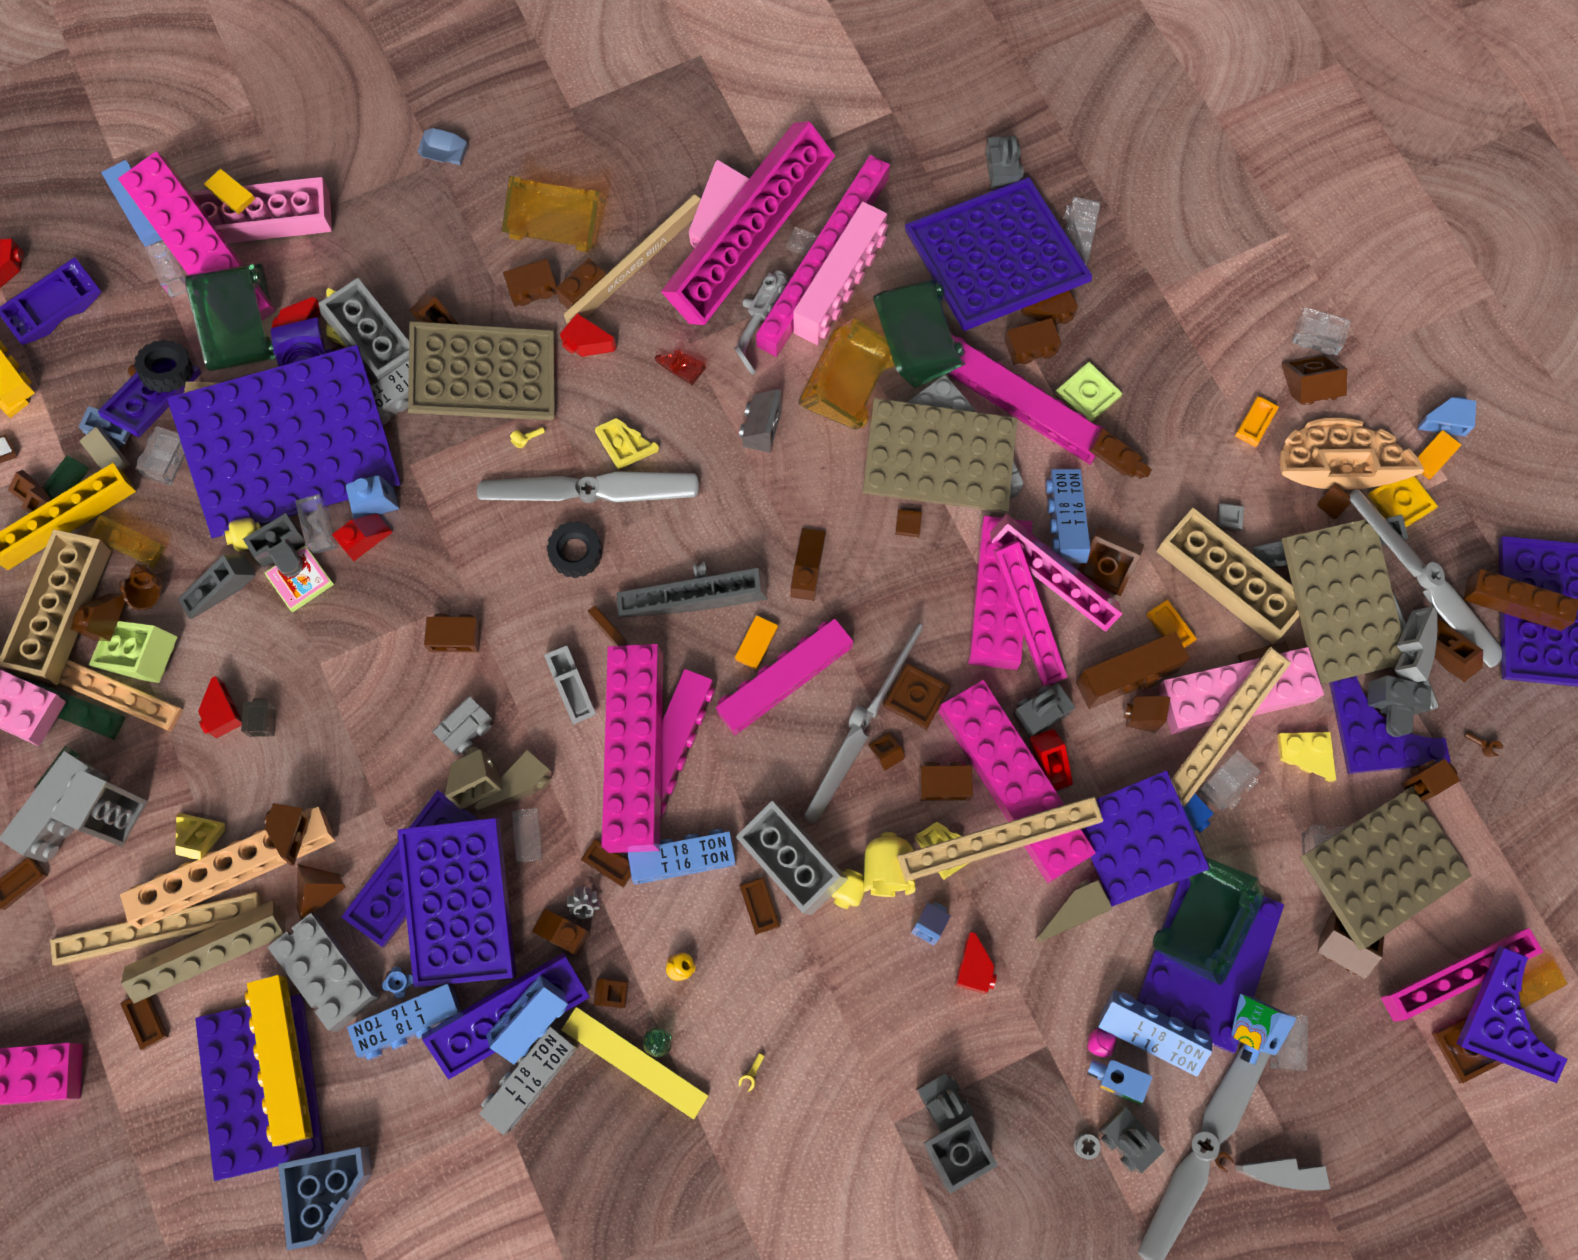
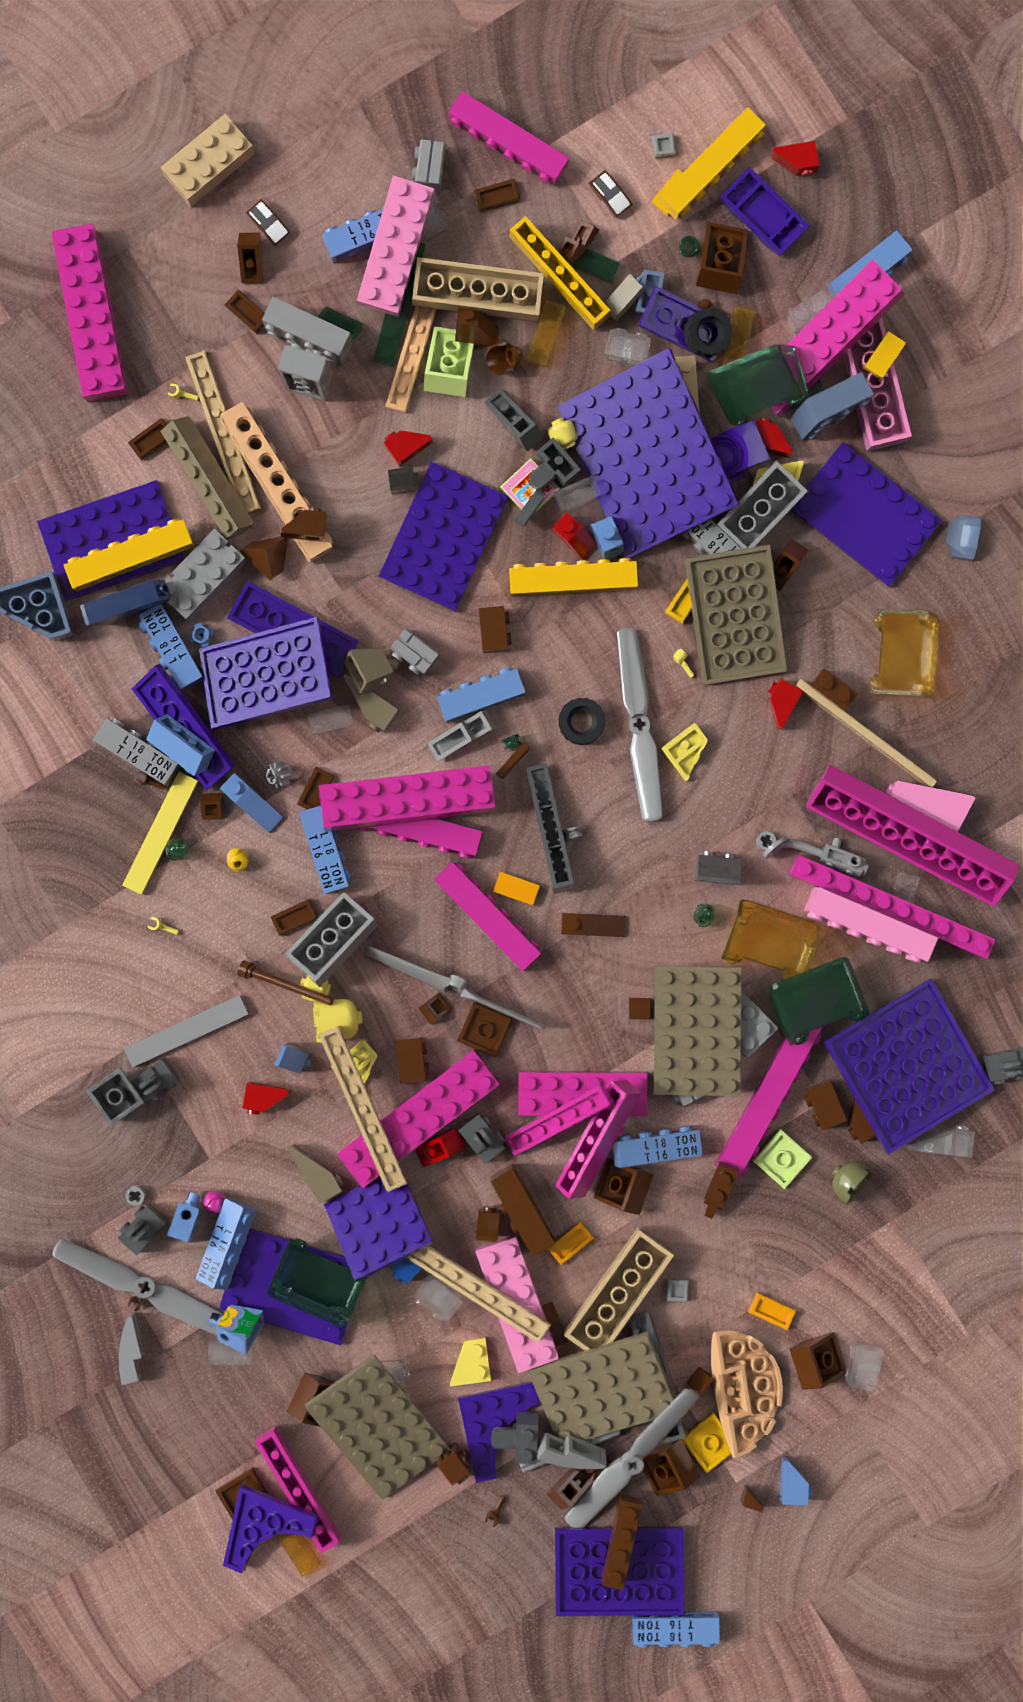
camera: 85 degrees right, 15 degrees up
light yellow wing [176,813,225,860] -> none
reddish brown brick [503,259,557,307] -> none
reddish brown slope [532,909,590,956] -> none
clear red slope [654,349,706,385] -> none
light orange tile [1417,430,1461,480] -> none
none -> dark blue slope [80,580,171,626]
none -> light grey tile [124,995,249,1067]
none -> reddish brown hand [135,771,166,790]
none -> light yellow hand [168,384,199,401]
none -> medium blue slope [220,773,283,833]
none -> reddish brown piece [237,960,334,1005]
none -> dark purple plate [379,461,508,612]
none -> medium blue brick [437,667,525,723]
none -> clear green bush [501,734,522,750]
none -> yellow brick [509,558,638,597]
none -> dark grey beam [515,489,547,527]
none -> reddish brown slope [643,1439,700,1496]
none -> yellow tile [665,579,692,624]
none -> clear green bush [679,236,698,258]
none -> clear green piece [693,903,716,927]
none -> reddish brown slope [696,221,748,294]
none -> clear yellow plate [721,305,755,373]
none -> reddish brown slope [740,1485,764,1512]
none -> light grey bush [756,831,776,851]
none -> sand blue brick [790,372,874,440]
none -> dark purple plate [790,442,942,587]
none -> olive cylinder [832,1161,873,1205]

